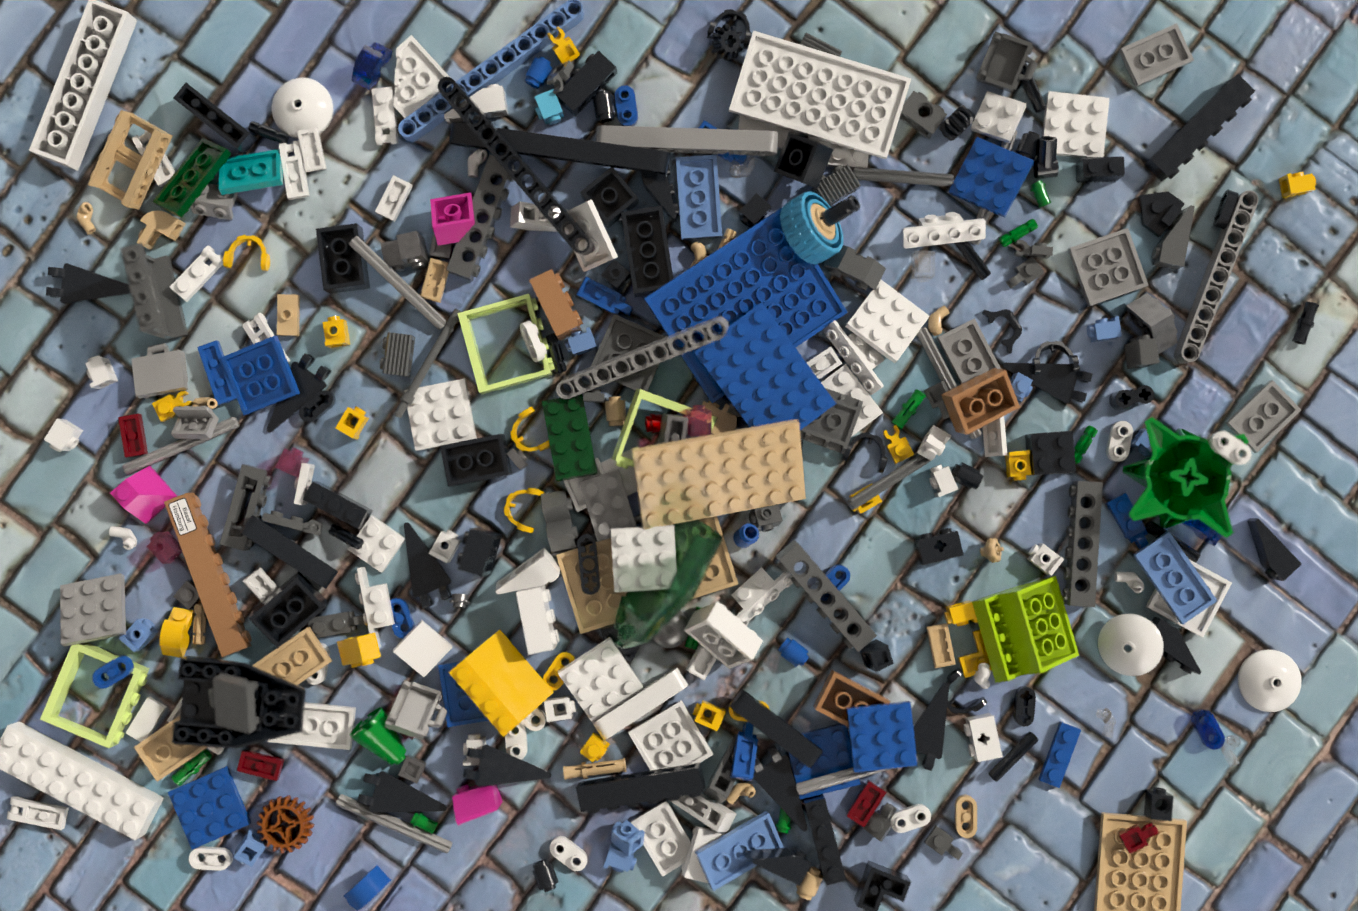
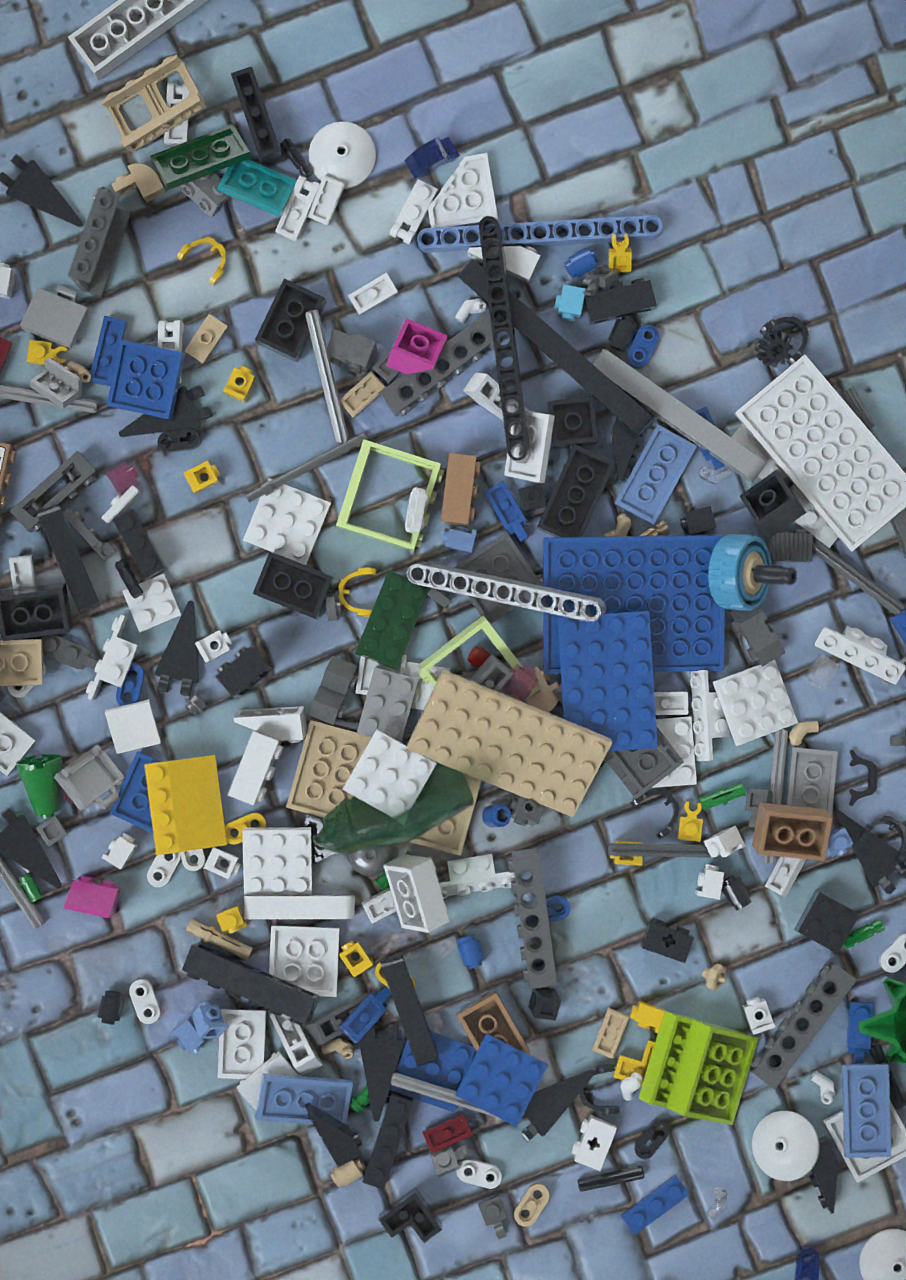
camera: 30 degrees right, 0 degrees up
tan arm [77,202,96,234] -> none
white plate [170,246,223,302] -> none
yellow brick [337,633,381,668] -> none
dark grey brick [380,332,416,378] -> none
black flag [463,744,551,787] -> none
yellow piece [504,487,544,533] -> none
black axle [546,333,567,373] -> none
black beam [577,534,601,595] -> none
tan brick [605,396,627,426] -> none
black axle [954,241,991,280] -> none
yellow brick [1005,450,1031,481] -> none

